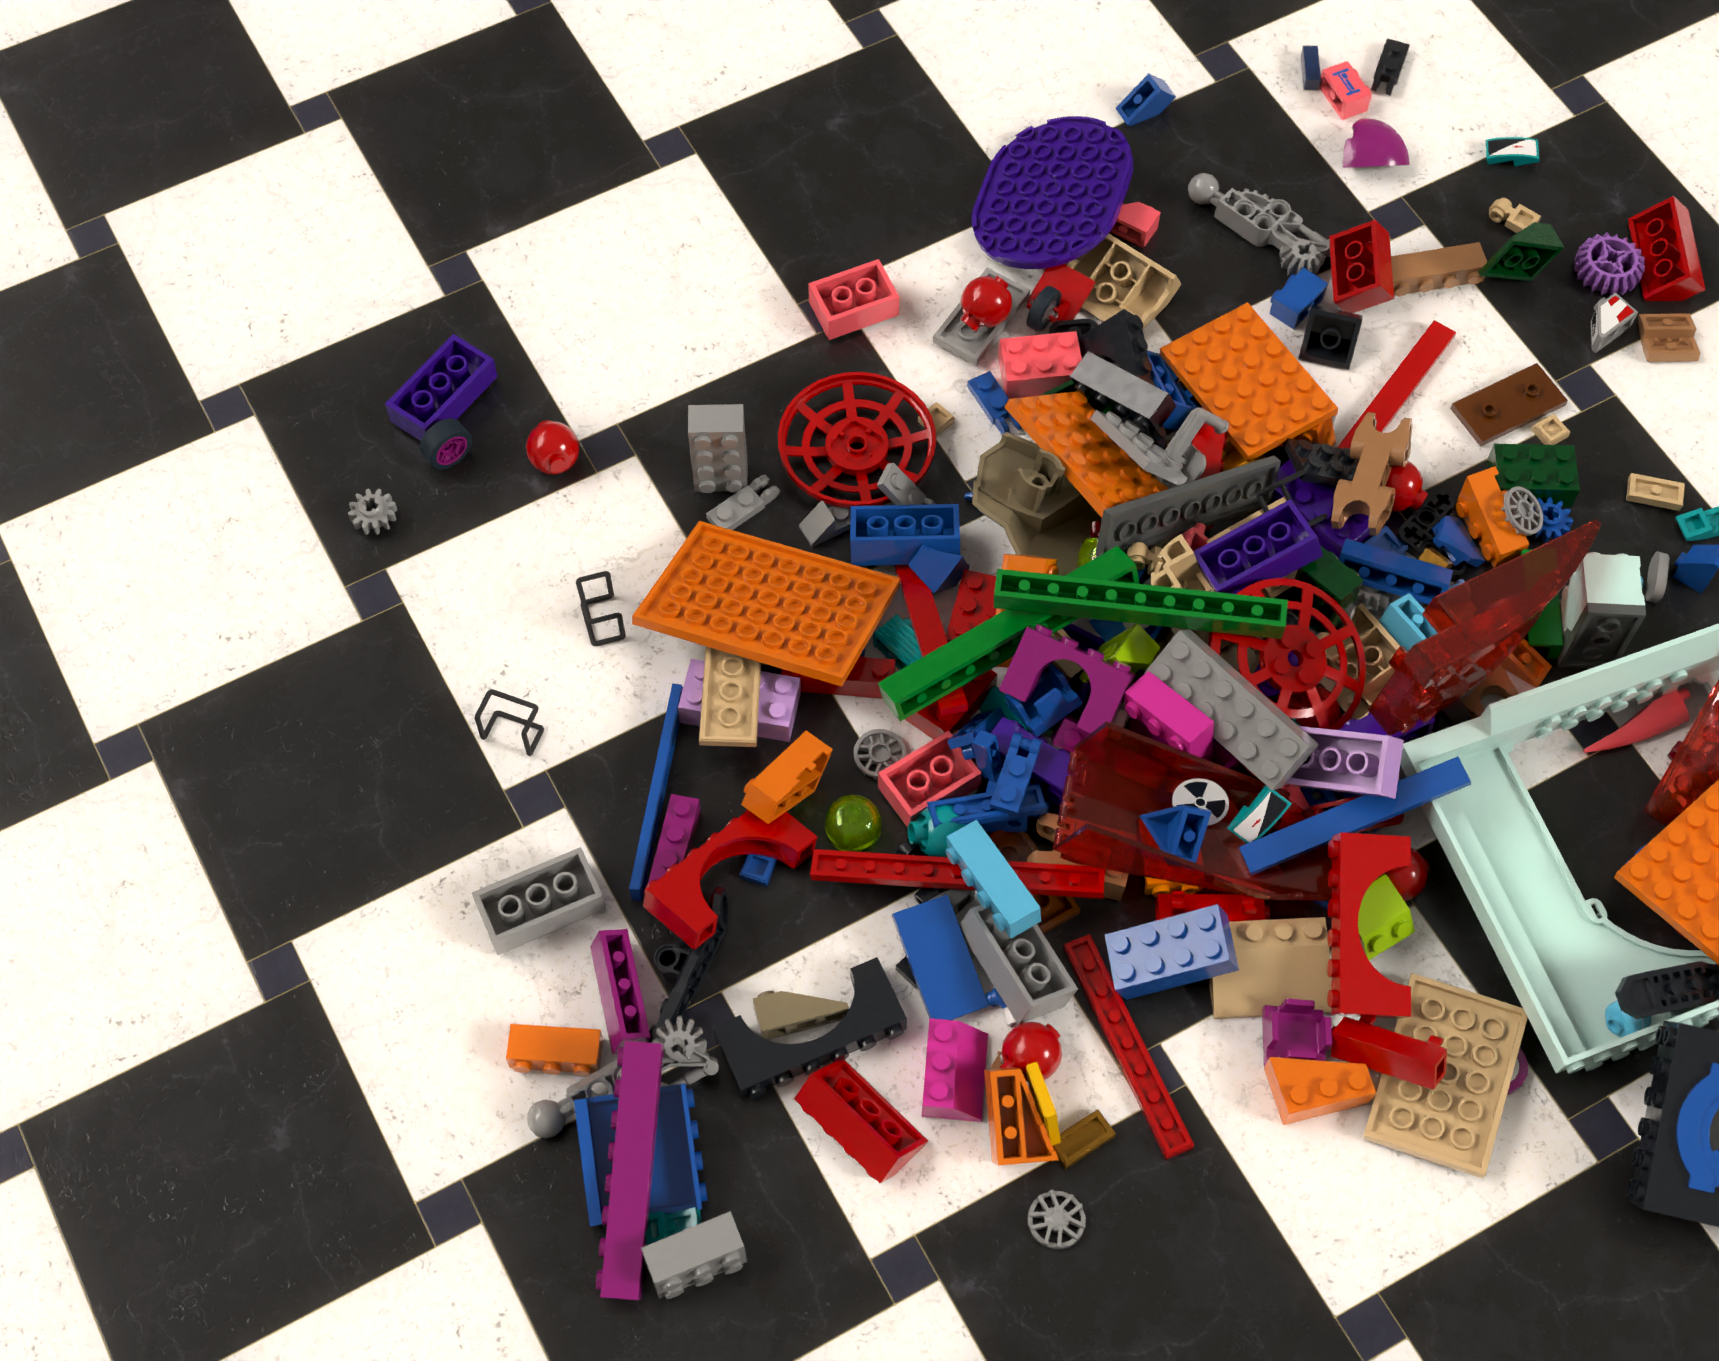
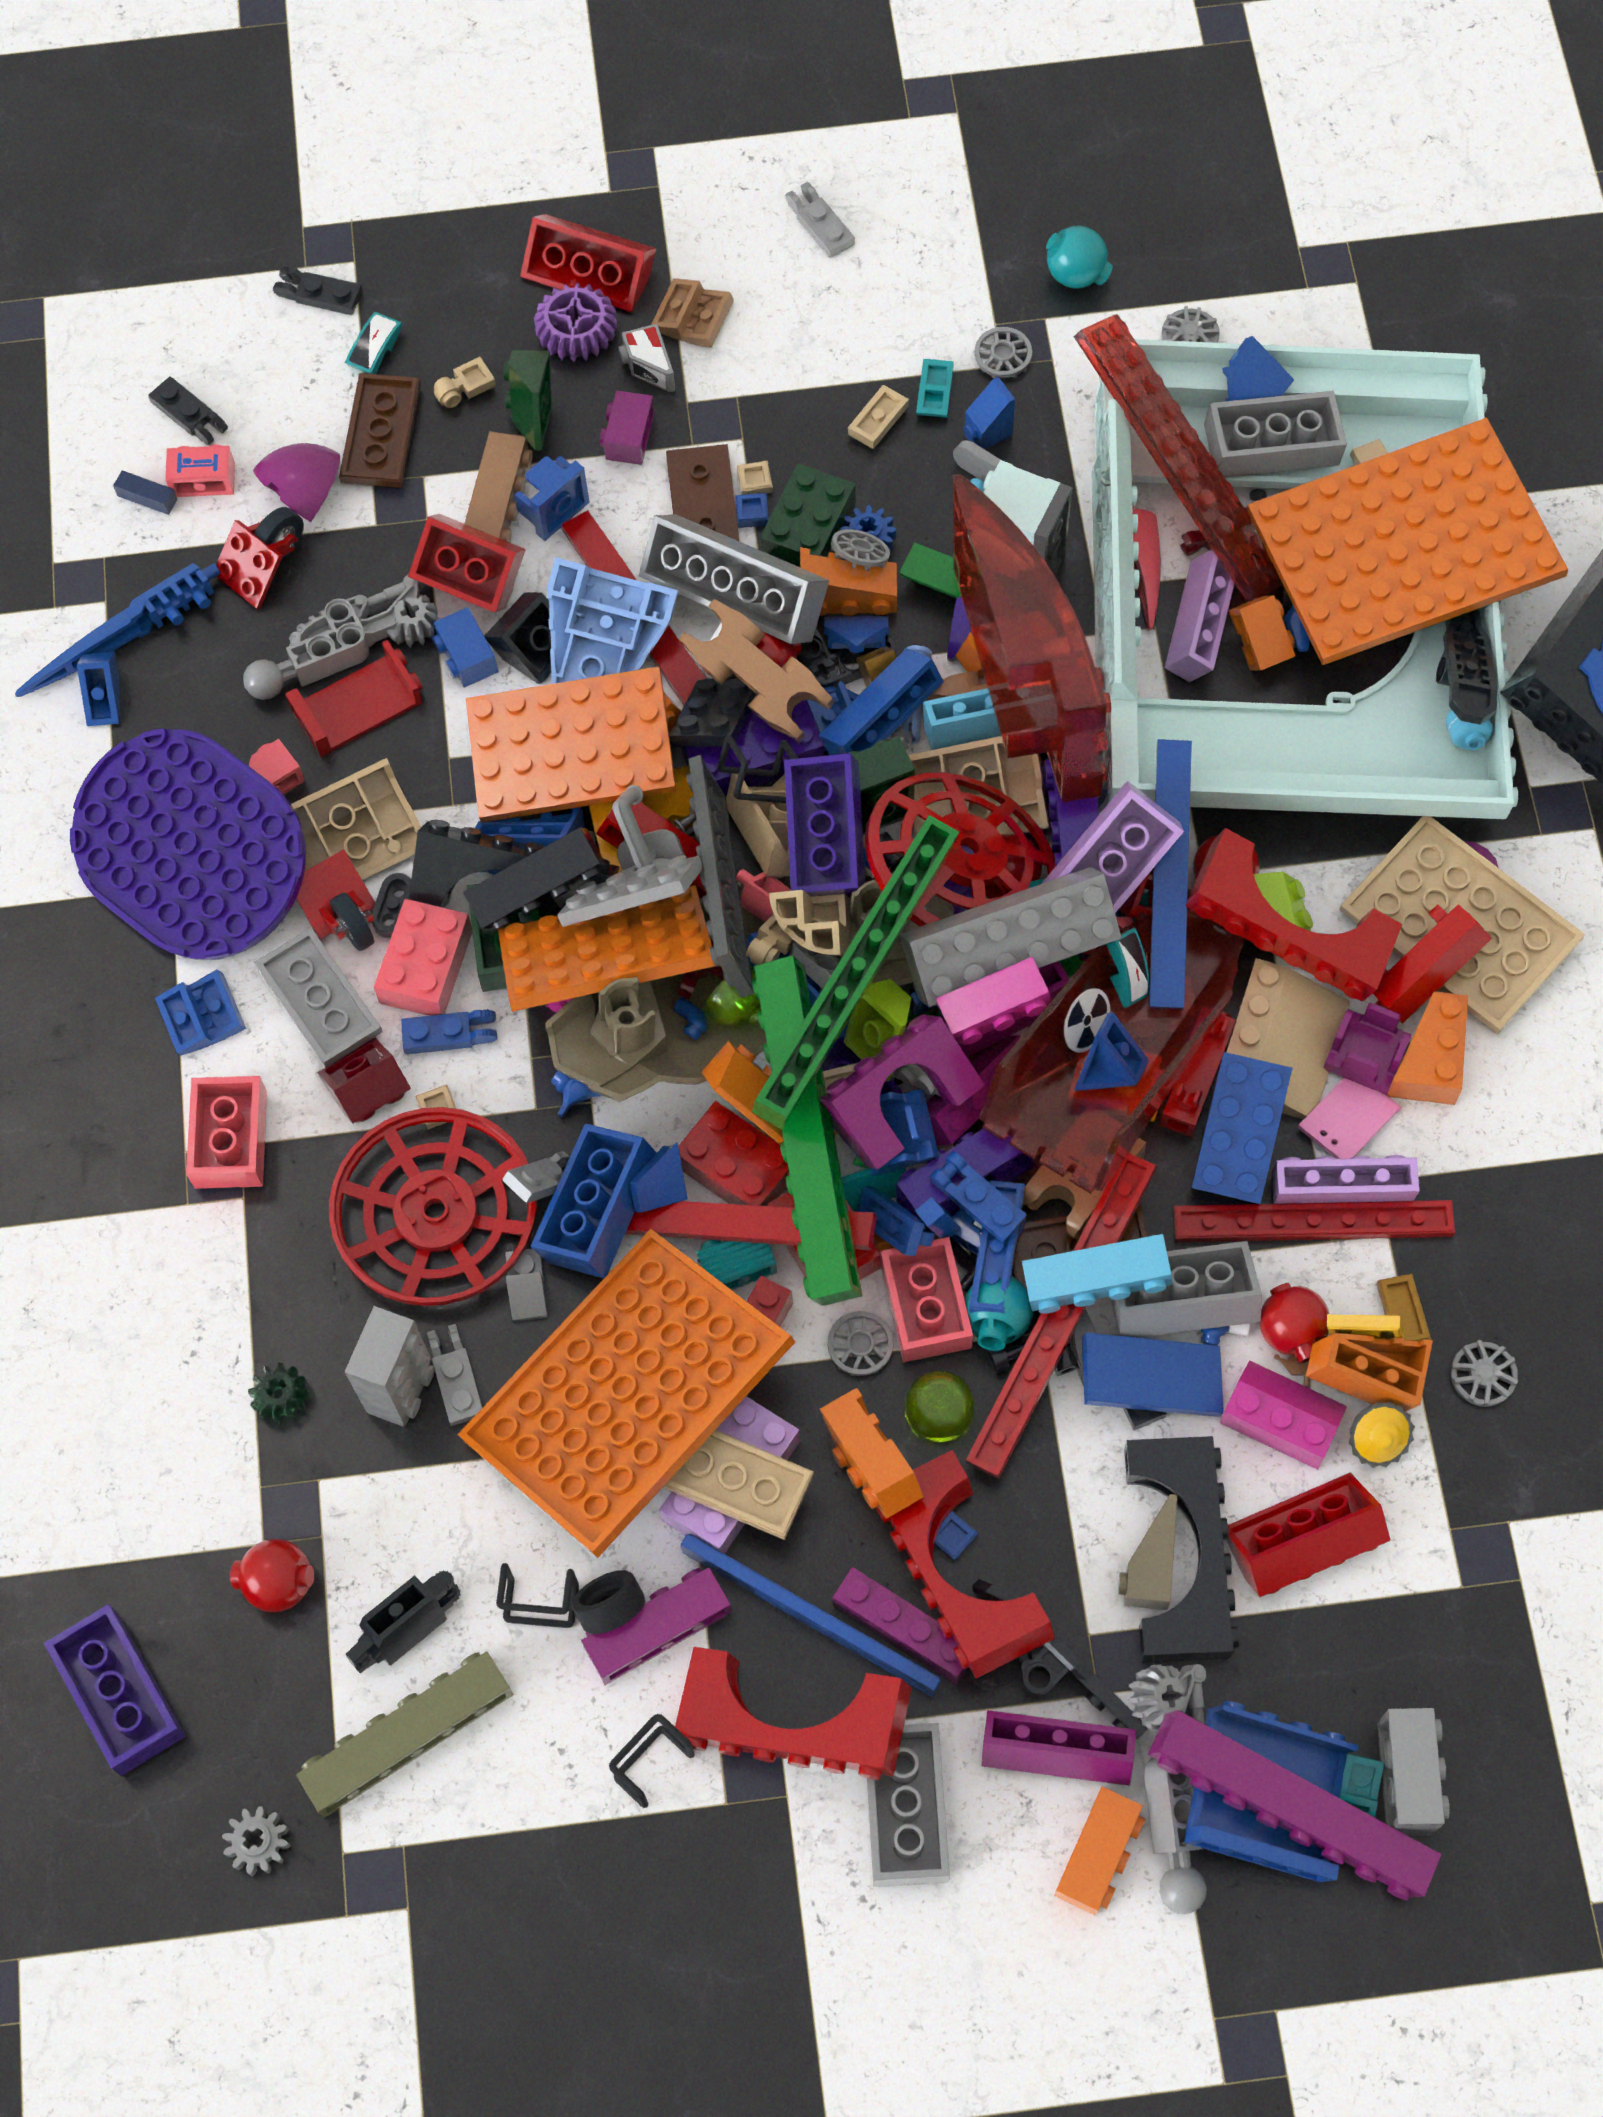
camera: 65 degrees left, 5 degrees up
black wheel [419,418,472,470] -> none
red brick [960,276,1012,332] -> none
none -> blue piece [15,563,220,697]
none -> blue slope [155,969,246,1056]
none -> red plate [216,507,304,609]
none -> clear green gear [248,1362,310,1424]
none -> black hinge [273,266,363,315]
none -> red panel [285,640,423,757]
none -> olive brick [296,1651,514,1818]
none -> dark red slope [317,1038,411,1124]
none -> reddish brown plate [339,373,421,488]
none -> black hinge [346,1570,461,1673]
none -> blue panel [514,456,590,541]
none -> light blue wedge [547,557,679,684]
none -> black tyre [572,1570,645,1634]
none -> magenta brick [581,1567,732,1685]
none -> magenta brick [600,390,655,465]
none -> light grey brick [639,514,829,644]
none -> blue arm [673,997,708,1040]
none -> red arch [675,1647,912,1780]
none -> blue tile [735,493,769,528]
none -> lavender brick [1164,548,1239,682]
none -> orange brick [1229,595,1295,671]
none -> lavender brick [1272,1155,1420,1204]
none -> bright pink container [1297,1078,1402,1159]
none -> yellow piece [1349,1401,1415,1468]

